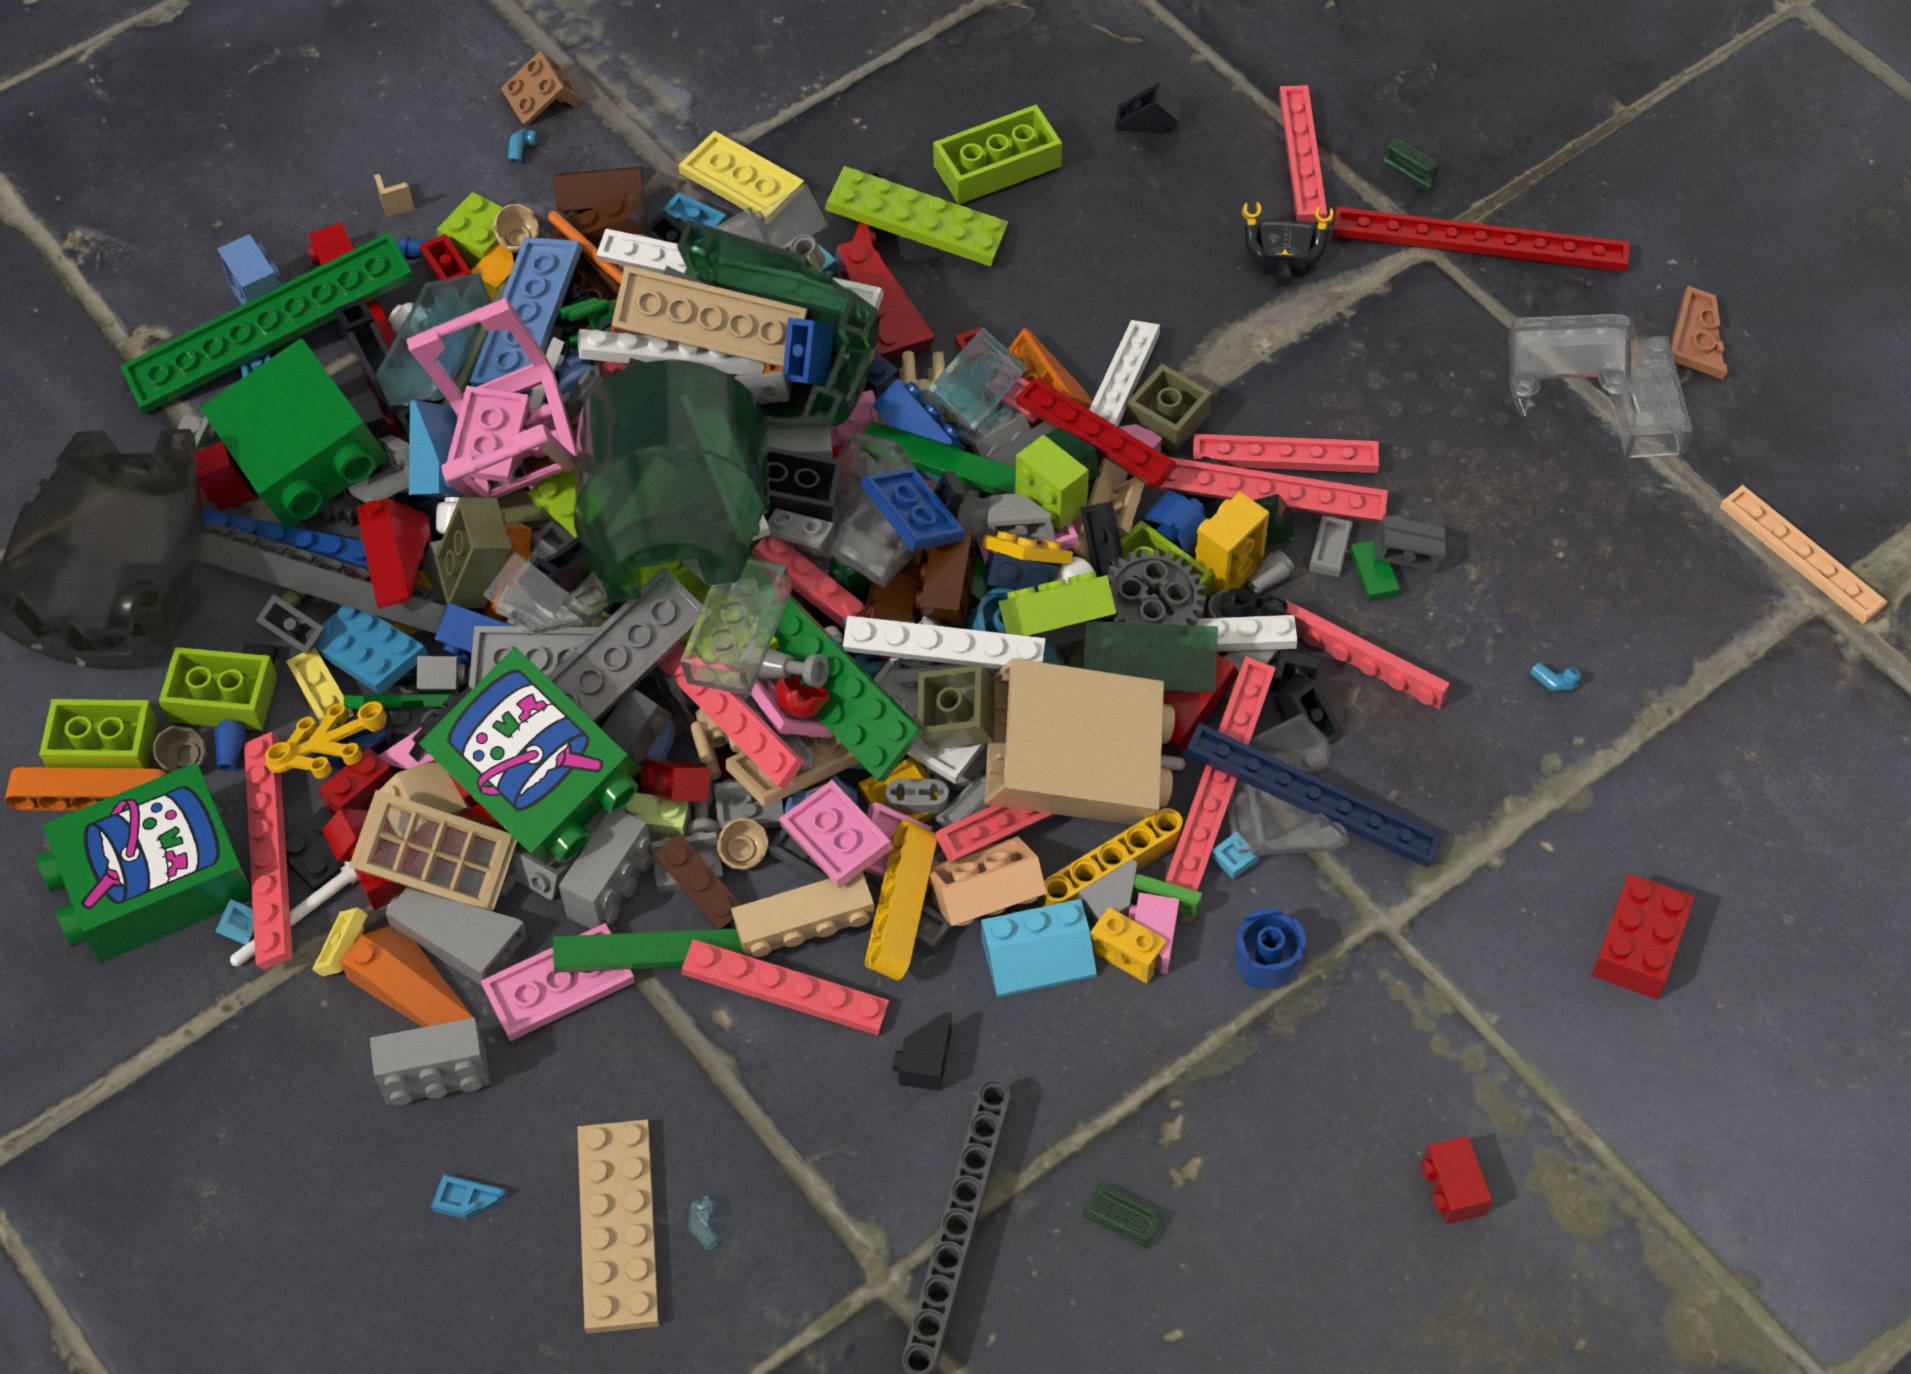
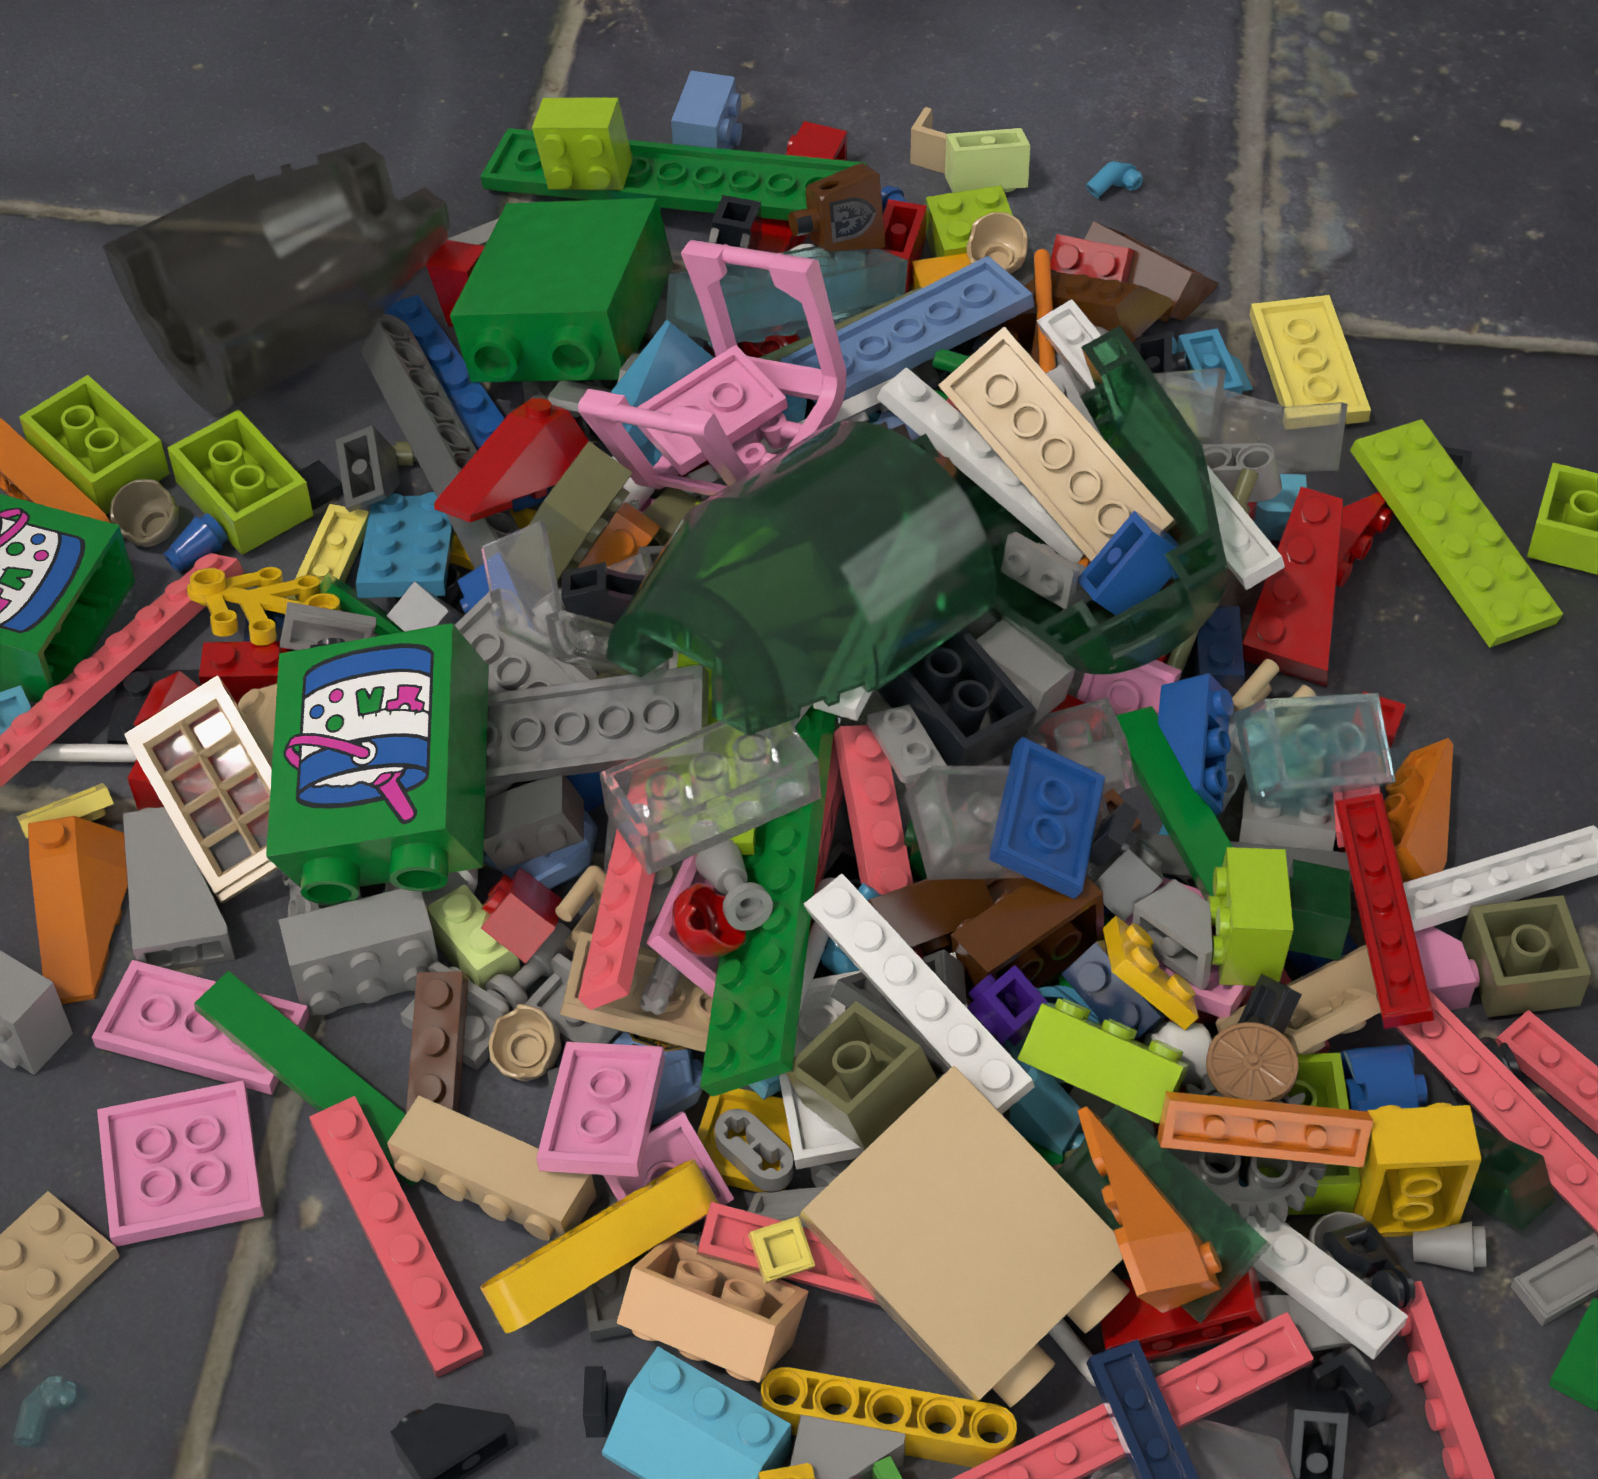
camera: 45 degrees right, 5 degrees down
medium nougat bracket [501,51,583,126] -> none
none -> bright pink plate [97,1080,264,1247]
none -> light grey tile [280,602,376,650]
none -> lime brick [532,98,633,190]
none -> black tile [583,1366,609,1438]
none -> light yellow tile [748,1216,815,1284]
none -> reddish brown torso [788,163,885,251]
none -> yellowish green brick [945,128,1030,193]
none -> dark purple brick [967,965,1048,1046]
none -> plate [1050,234,1135,283]
none -> orange wedge [1077,1106,1222,1313]
none -> orange plate [1157,1091,1373,1167]
none -> medium nougat wheel [1206,1022,1299,1102]

